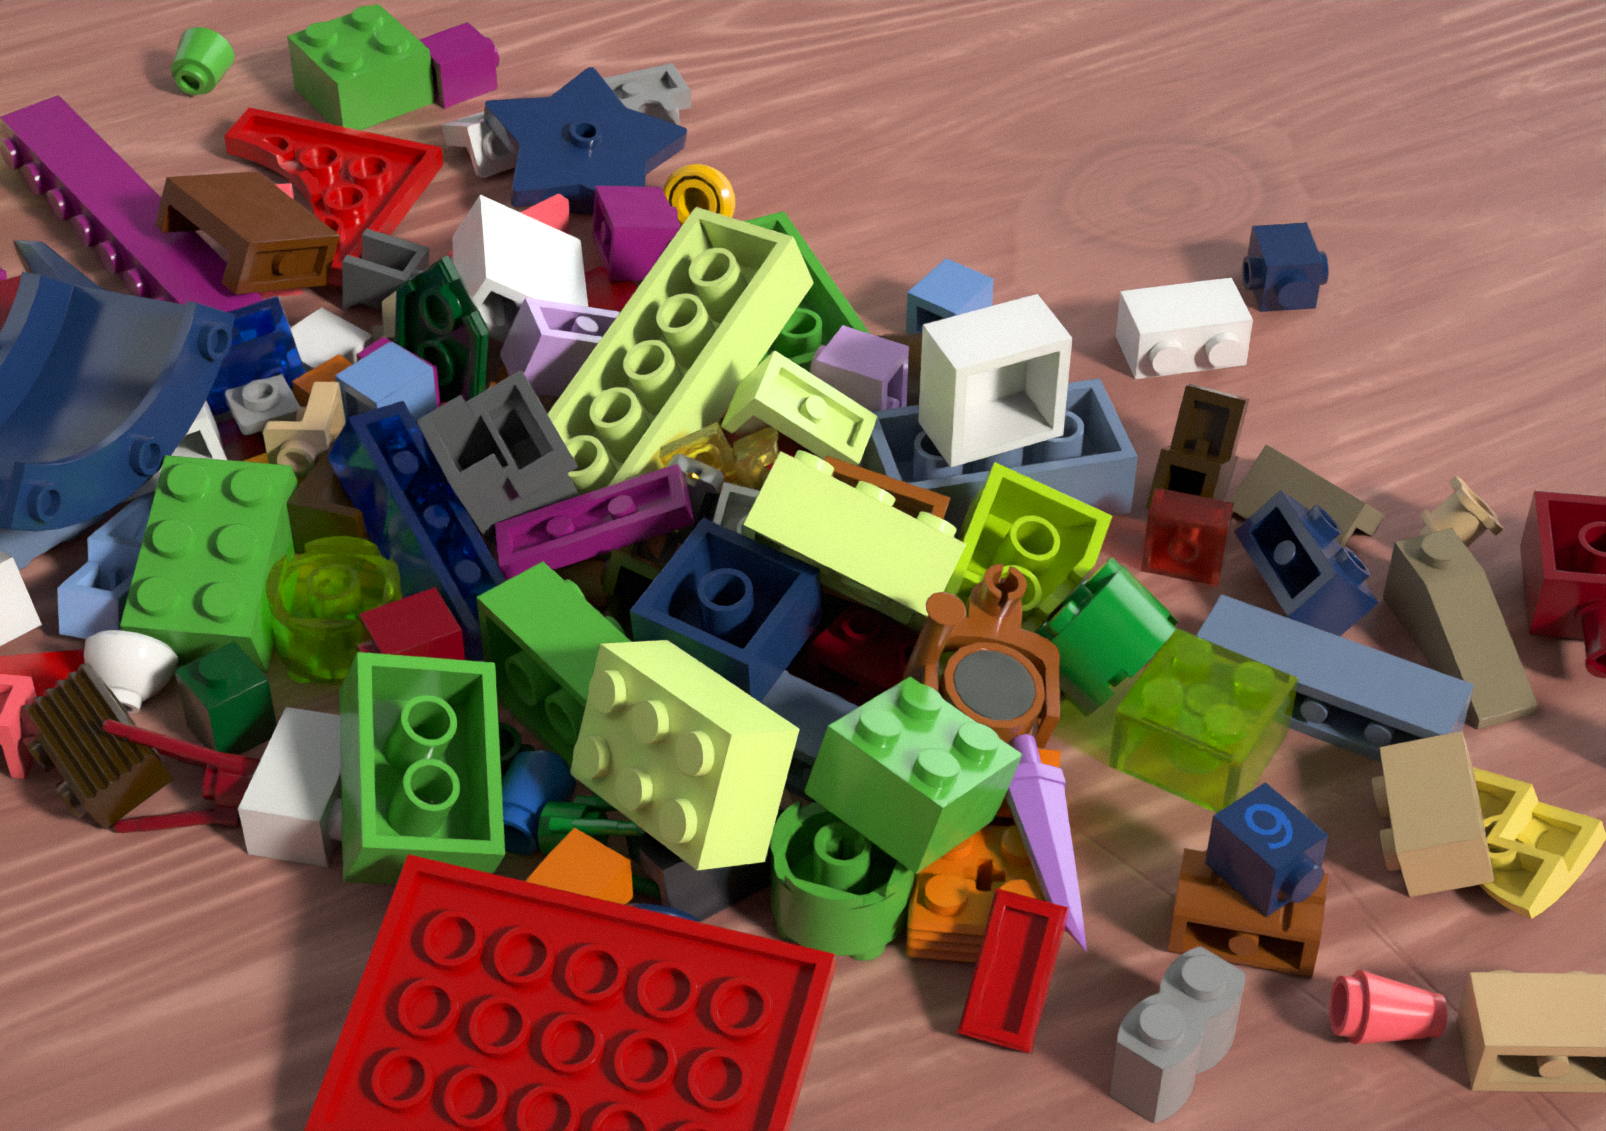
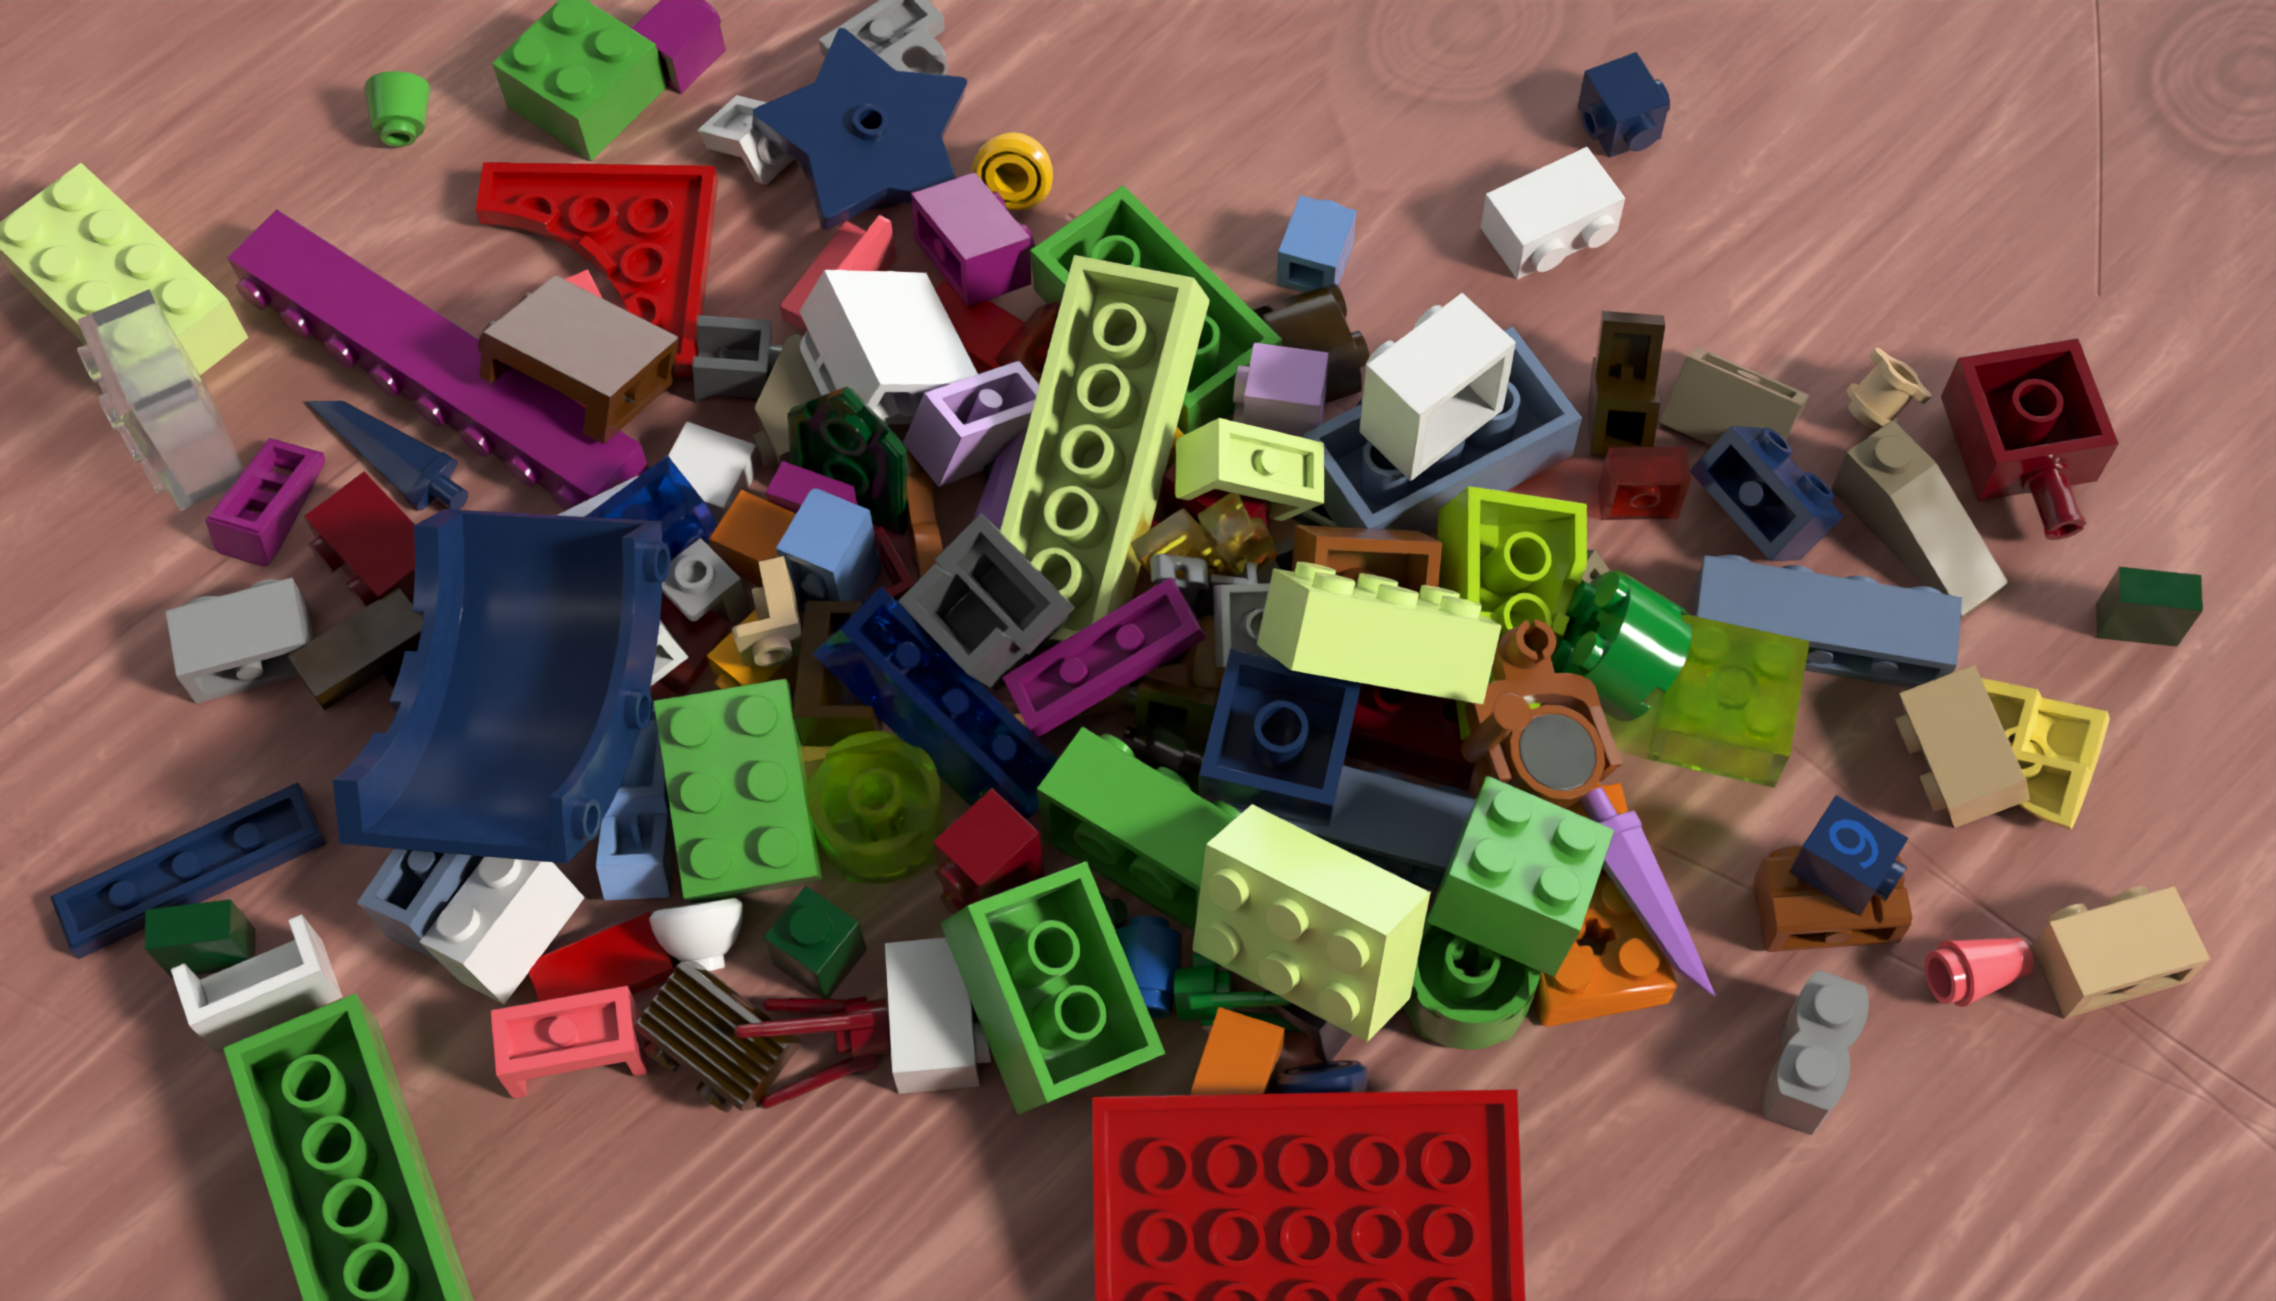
camera: 15 degrees left, 20 degrees up
red tile [957,888,1070,1054] -> none

